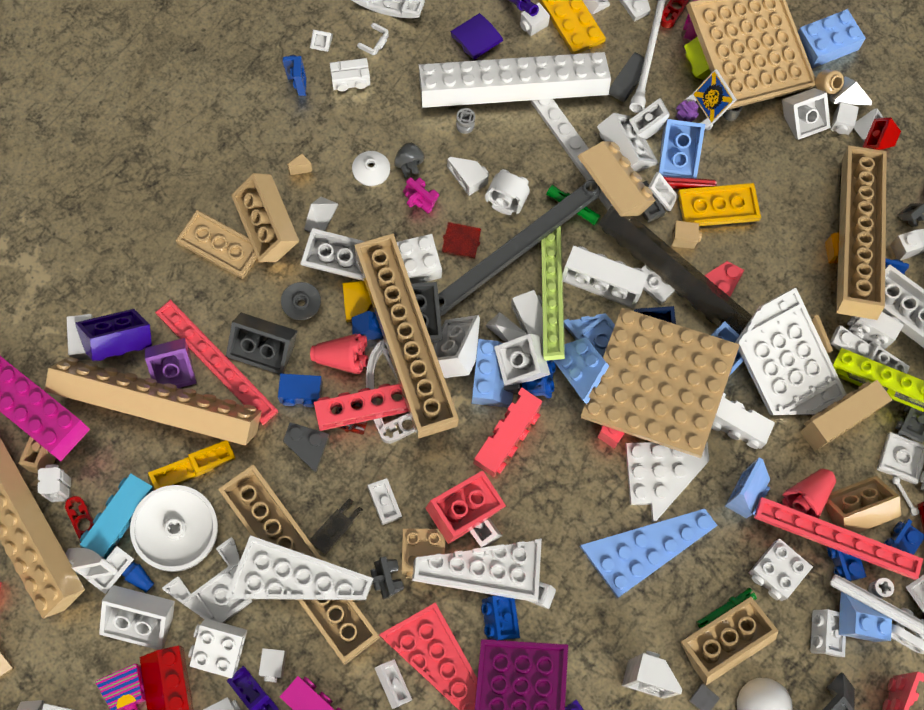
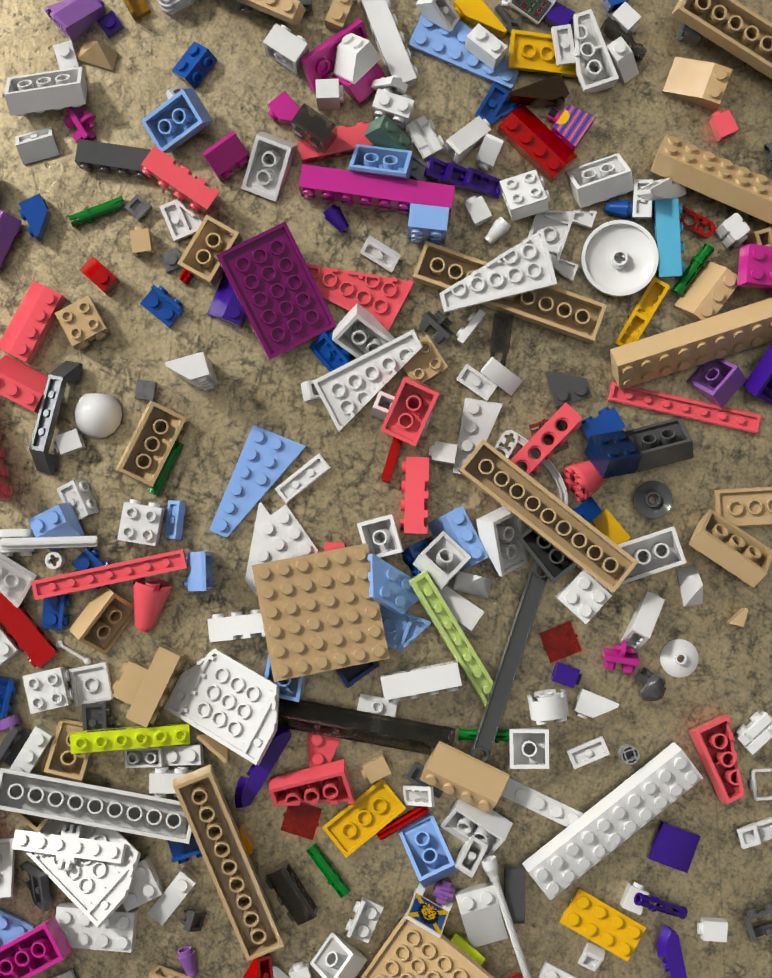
camera: 160 degrees right, 15 degrees up
none -> white brick [54,429,86,456]
none -> tan brick [112,660,149,705]
none -> light blue plate [164,500,186,540]
none -> dark purple brick [235,723,292,808]
none -> clear smoke slope [265,860,318,925]
none -> coral wedge [269,759,355,806]
none -> white tile [275,453,331,504]
none -> clear red piece [281,803,322,840]
none -> green pin [306,843,351,898]
none -> white slope [332,303,395,358]
none -> white bracket [345,897,384,943]
none -> white slope [357,514,404,558]
none -> red beam [380,437,403,484]
none -> light blue brick [407,203,449,245]
none -> white brick [428,441,457,465]
none -> white wing [453,398,503,475]
none -> white slope [455,881,508,948]
none -> white plate [456,309,486,346]
none -> white slope [480,357,523,395]
none -> white cone [484,217,511,245]
none -> white slope [509,727,549,769]
none -> dark purple brick [550,661,582,688]
none -> white plate [566,736,610,769]
none -> dark blue brick [585,430,642,479]
none -> white slope [620,591,665,651]
none -> green pin [671,243,715,296]
none -> tan slope [674,261,738,322]
none -> coral wedge [688,715,745,804]

